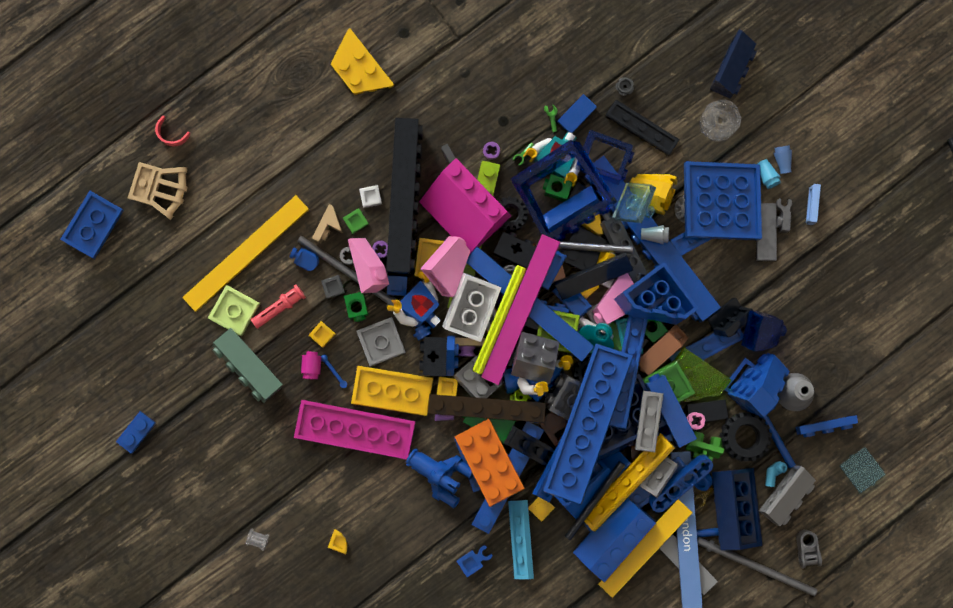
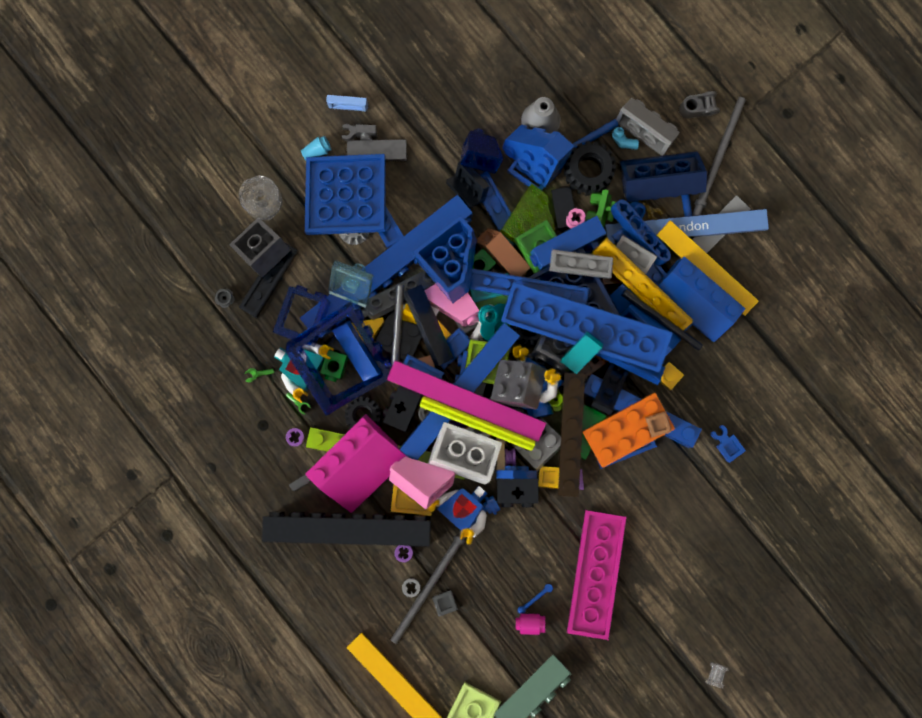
camera: 90 degrees left, 0 degrees up
coral pin [251,284,306,329] -> none
blue arm [289,248,319,271] -> none
yellow tile [309,321,336,348] -> none
tan slope [312,204,343,244] -> none
yellow tile [328,529,348,554] -> none
yellow wing [331,28,394,95] -> none
bright green tile [343,208,369,235] -> none
green brick [344,292,369,322] -> none
bright pink slope [348,238,389,293] -> none
yellow tile [351,366,433,416] -> none
light grey tile [356,317,406,367] -> none
white tile [359,185,382,208] -> none
blue plate [387,274,407,296] -> none
blue wheel [406,449,474,509] -> none
medium azure plate [508,500,534,579] -> none
blue tile [557,94,597,134] -> none
yellow cone [629,174,678,216] -> none
light grey cone [641,225,669,244] -> none
dark blue slope [710,29,757,99] -> none
medium blue cone [773,145,792,174] -> none
blue plate [796,415,858,437] -> none
clear light blue piece [839,447,886,493] -> none
none -> flat silver brick [229,217,291,278]
none -> teal tile [560,332,603,374]
none -> medium nougat tile [645,411,672,438]

